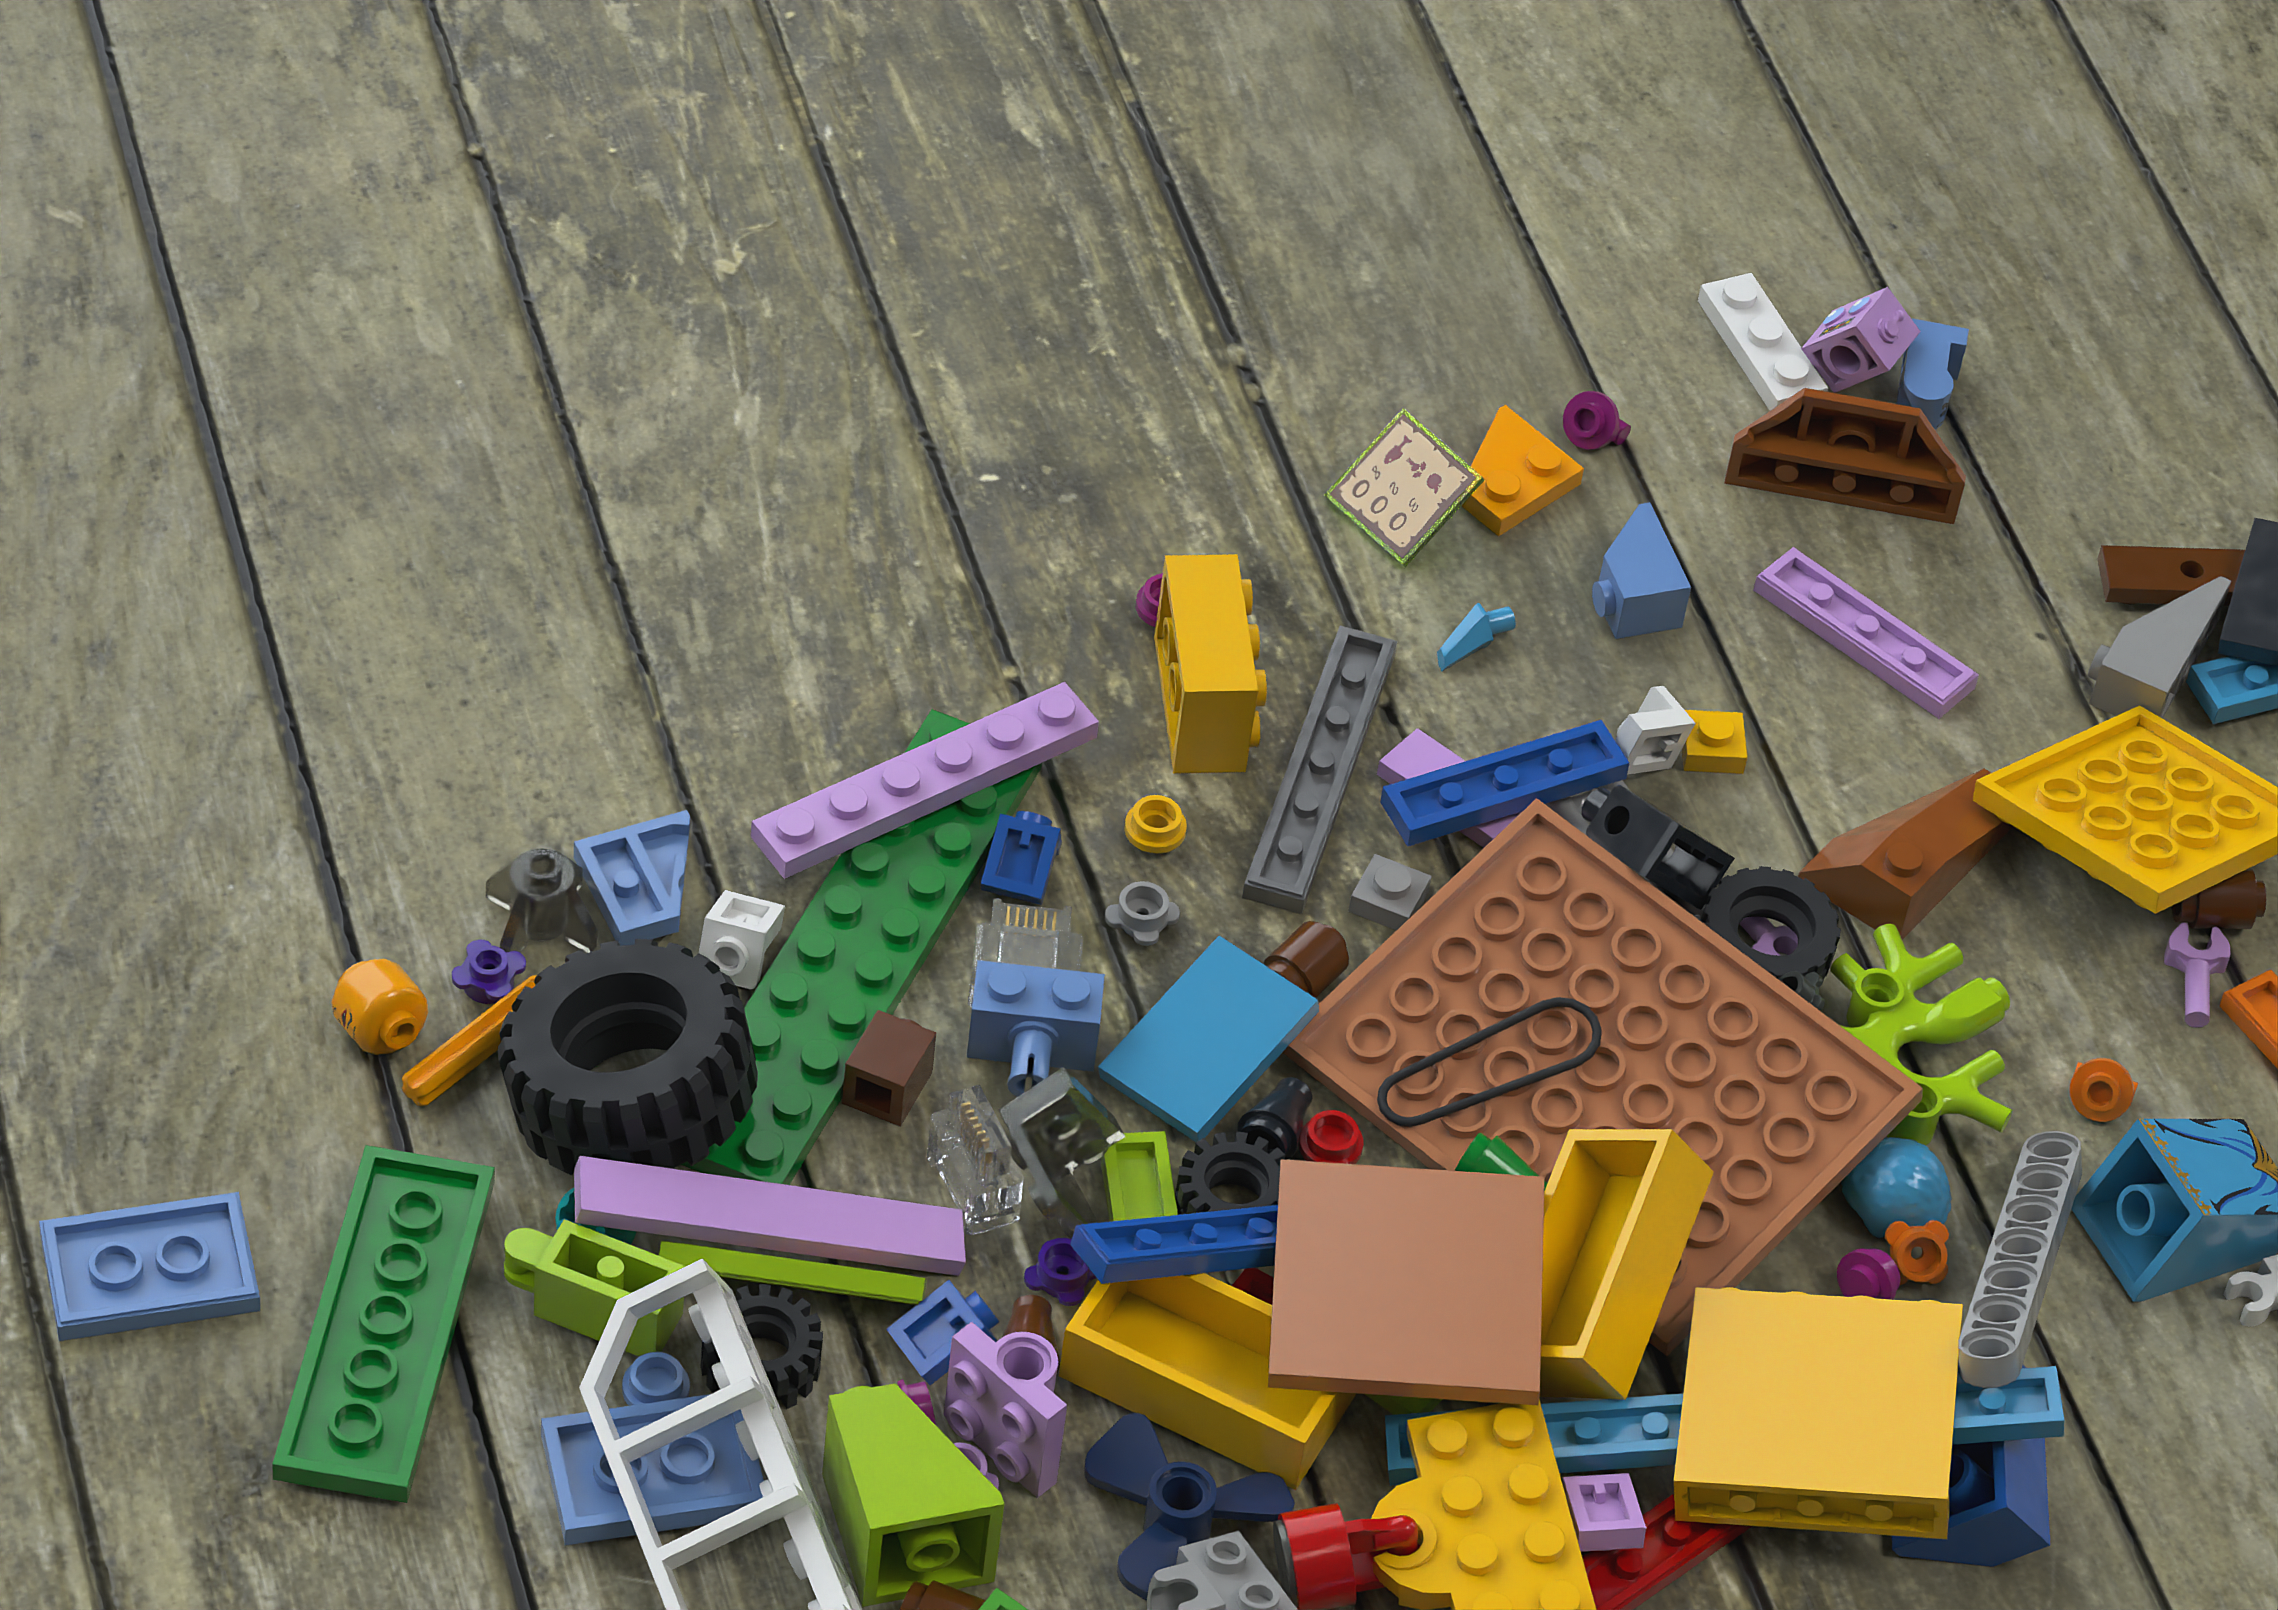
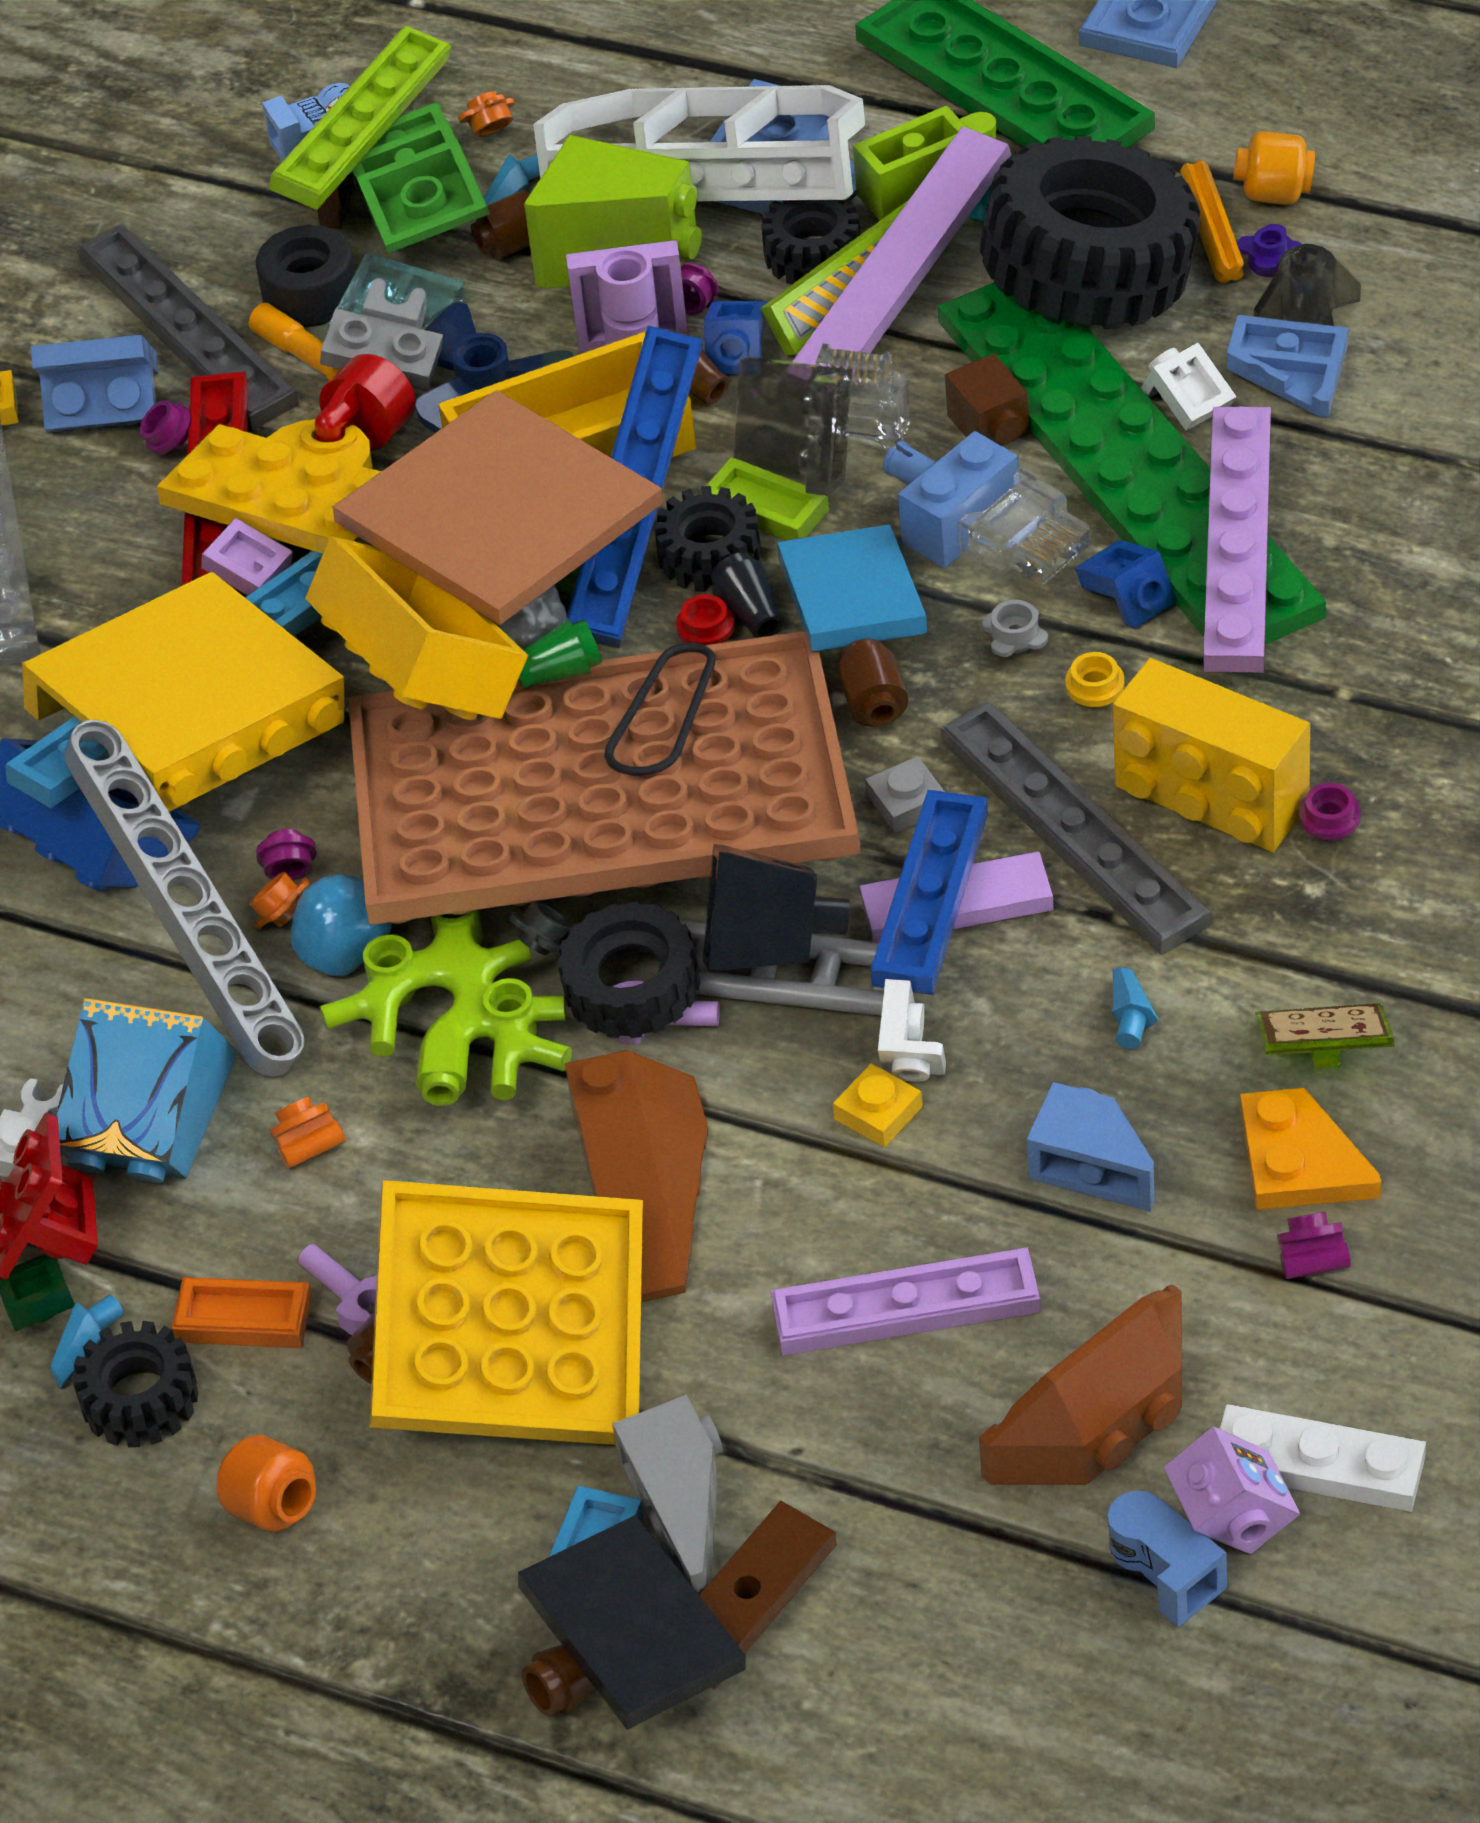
camera: 140 degrees right, 0 degrees up
dark purple plate [1024,1238,1097,1306] -> none

